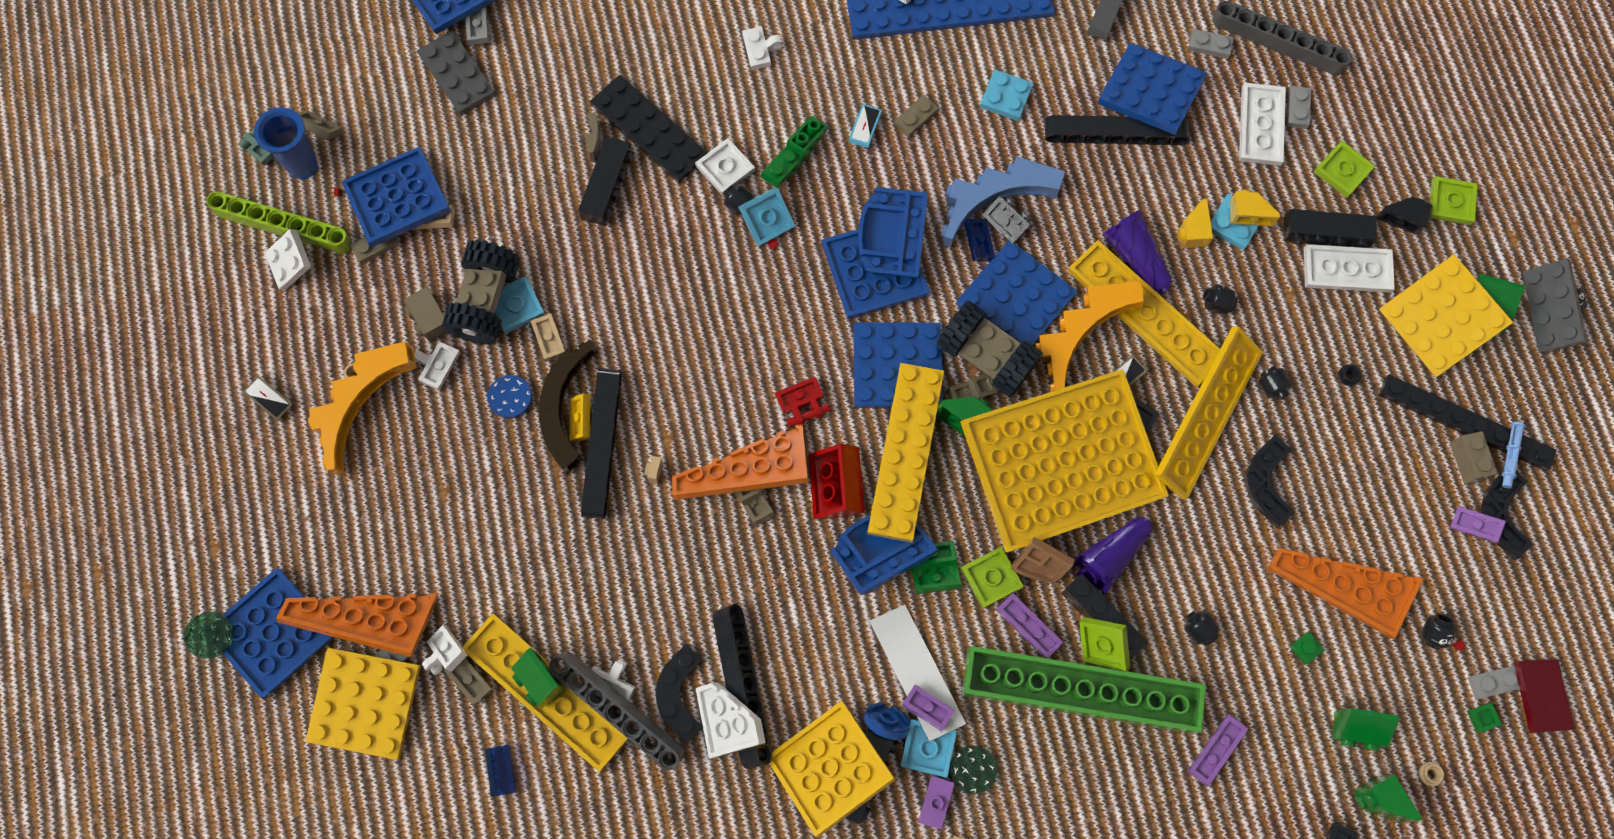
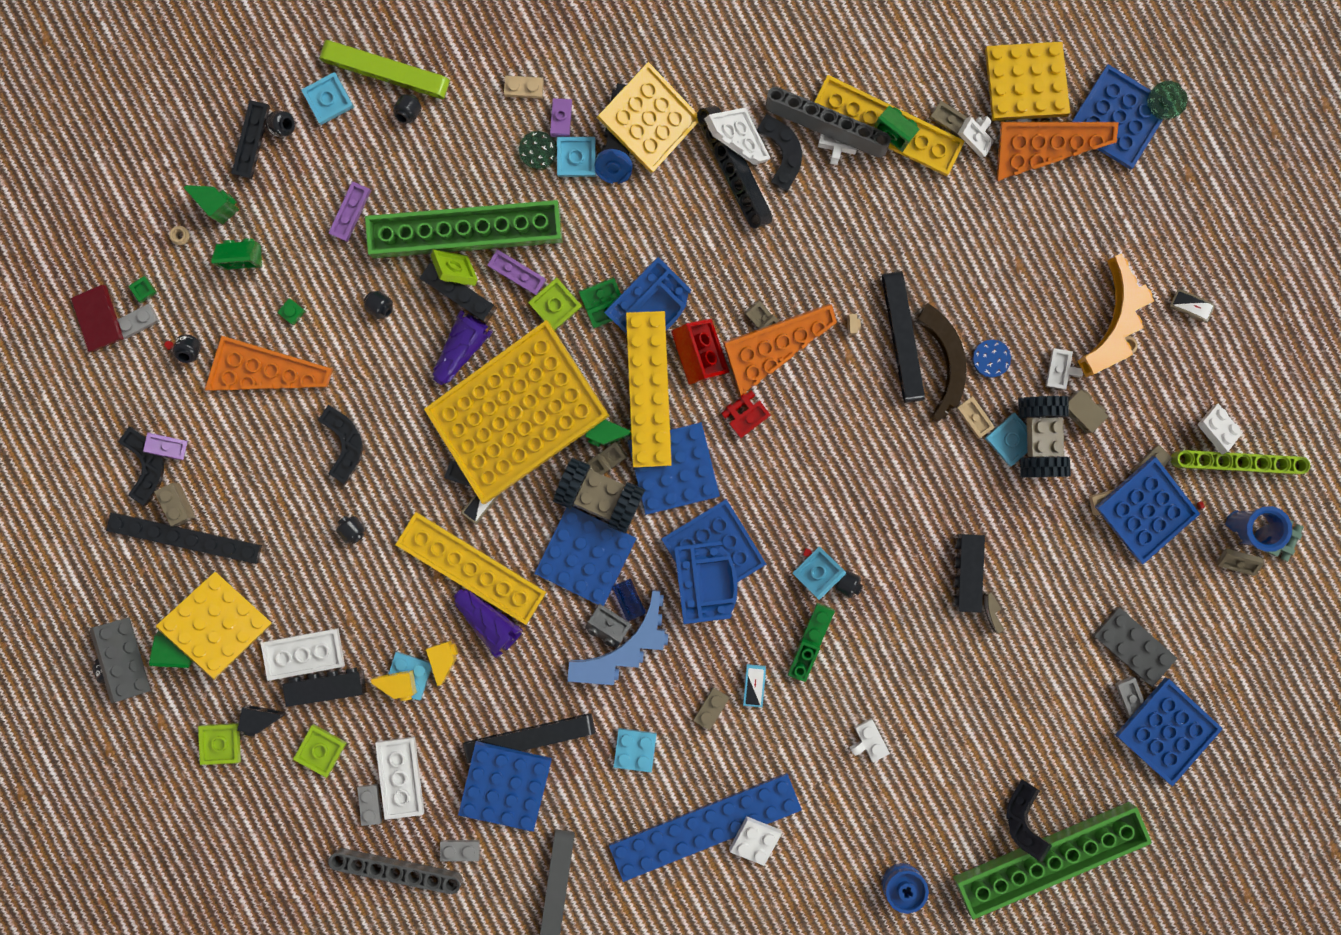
camera: 165 degrees right, 15 degrees up
clear blue plate [485,744,517,797] -> none
yellow plate [569,393,591,443] -> none
black plate [590,74,708,184] -> none
white plate [695,138,755,196] -> none
white sticker [869,605,966,741] -> none
medium lavender plate [902,685,955,732] -> none
medium nougat plate [1011,537,1074,583] -> none
light orange arch [1036,280,1144,392] -> none
yellow plate [1154,327,1263,500] -> none
black head [1202,284,1238,316] -> none
black plate [1338,364,1361,386] -> none
light blue piece [1501,421,1525,488] -> none

